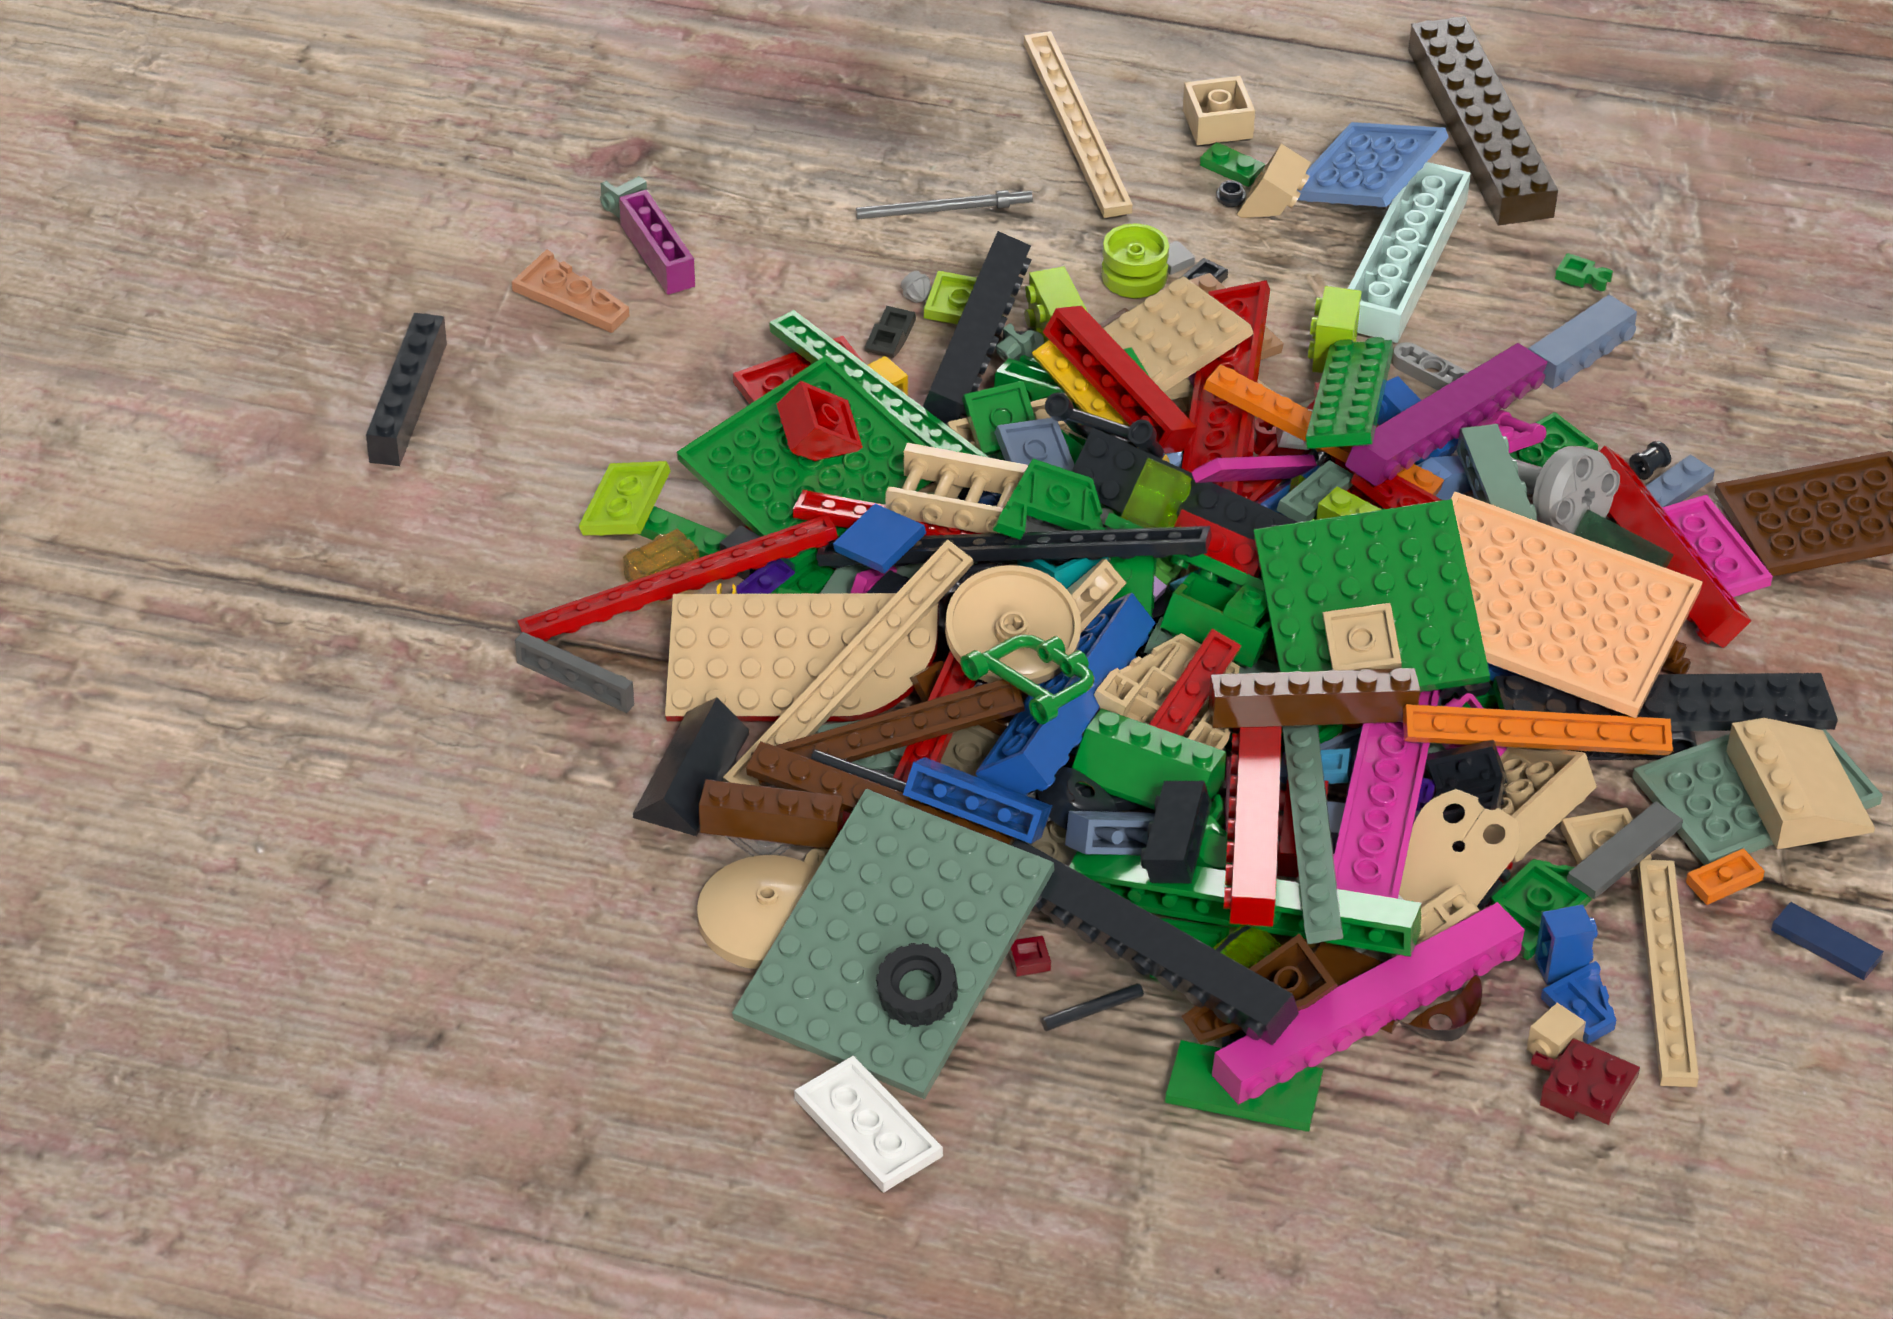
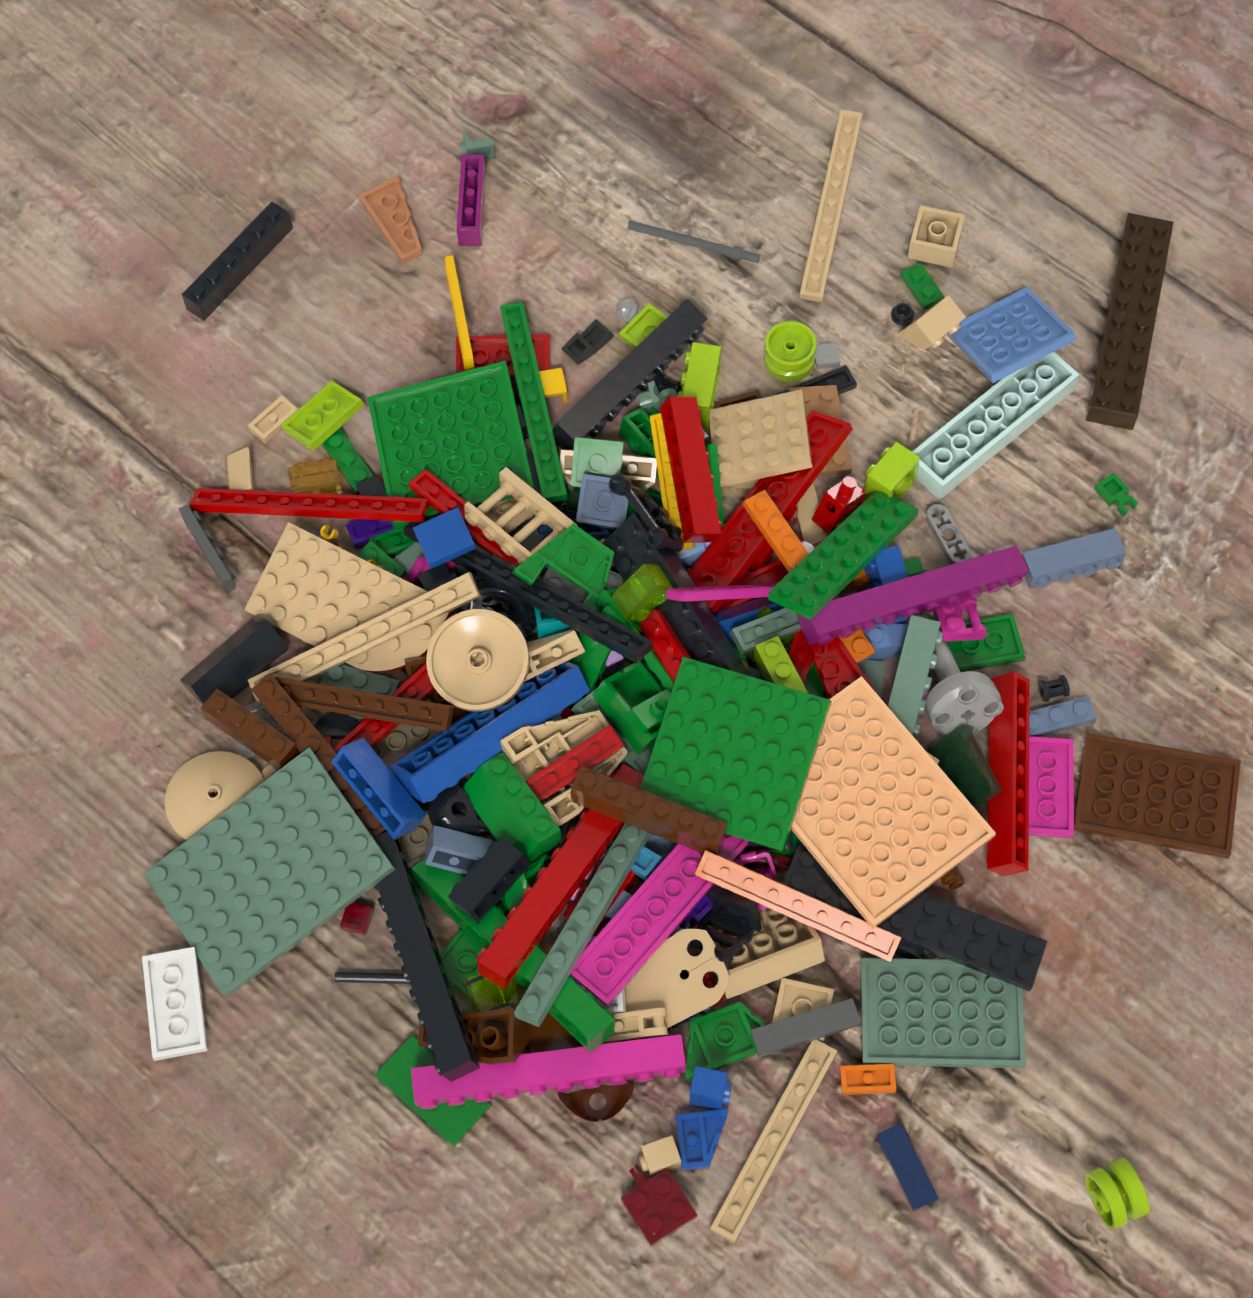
camera: 30 degrees right, 20 degrees up
red slope [777,381,862,461] -> none
black bar [811,749,907,793] -> none
black tyre [876,943,958,1027] -> none
green bar [960,634,1095,724] -> none
tan plate [1323,603,1402,671] -> none
tan slope [1726,718,1875,849] -> none
none -> tan slope [227,447,254,491]
none -> tan plate [247,395,298,444]
none -> yellow tile [444,255,474,371]
none -> red torso [812,476,865,535]

